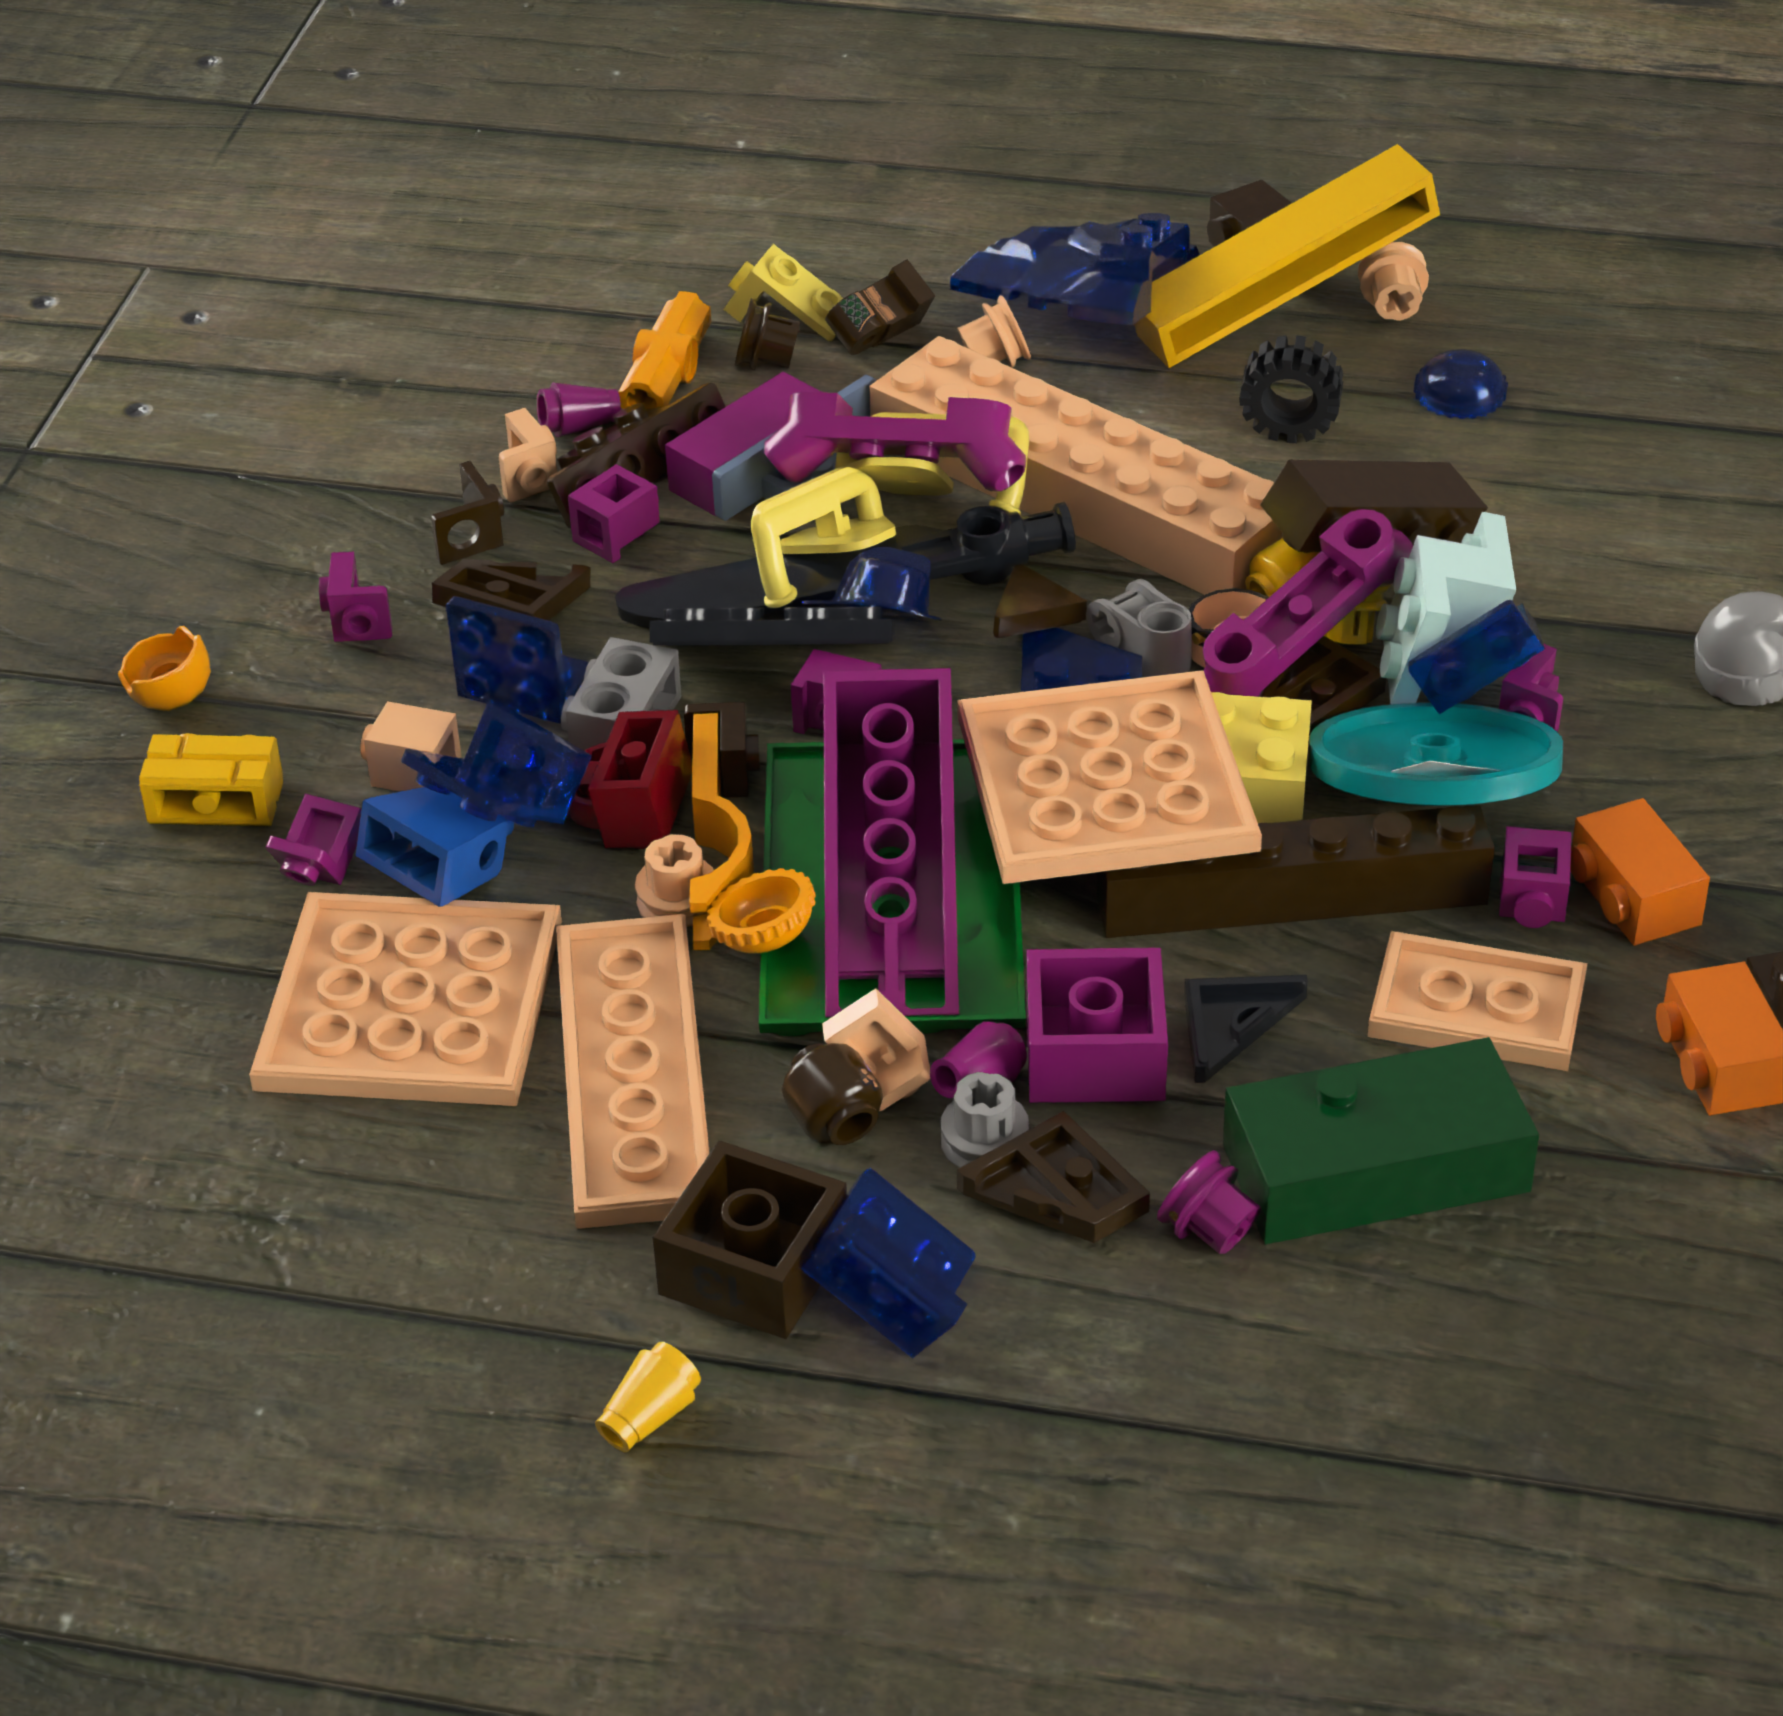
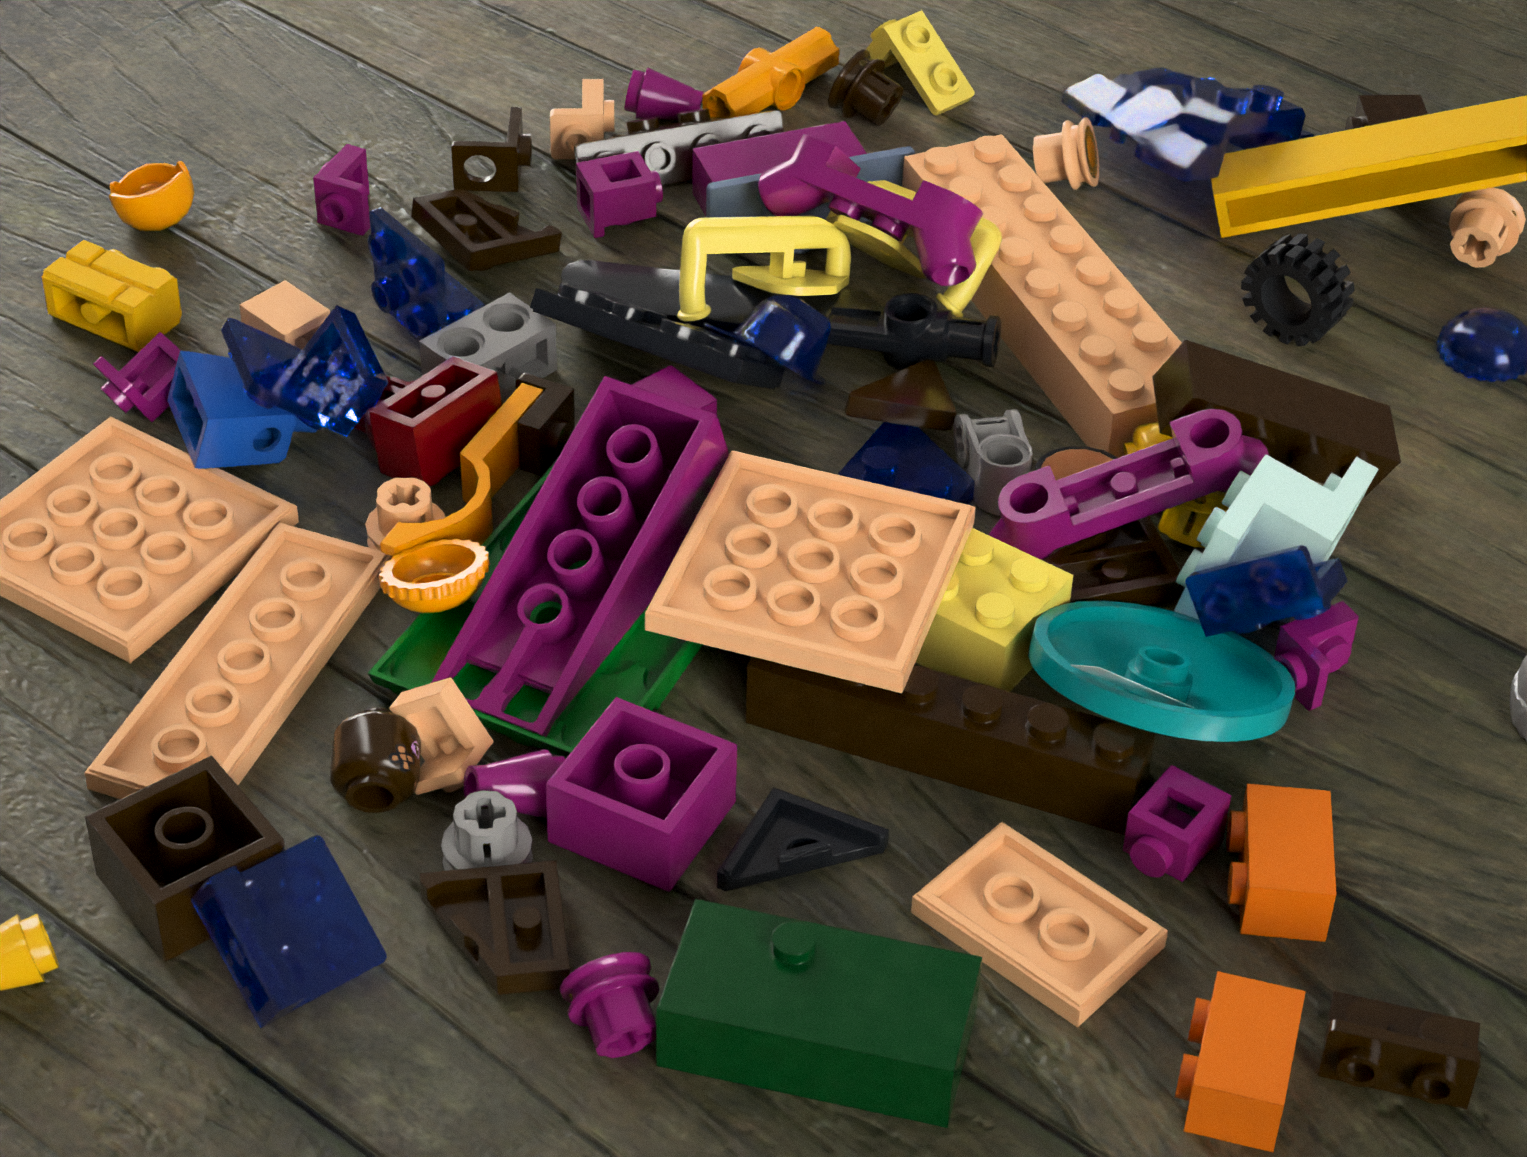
camera: 25 degrees right, 0 degrees up
dark brown leg [825,259,935,355] -> none

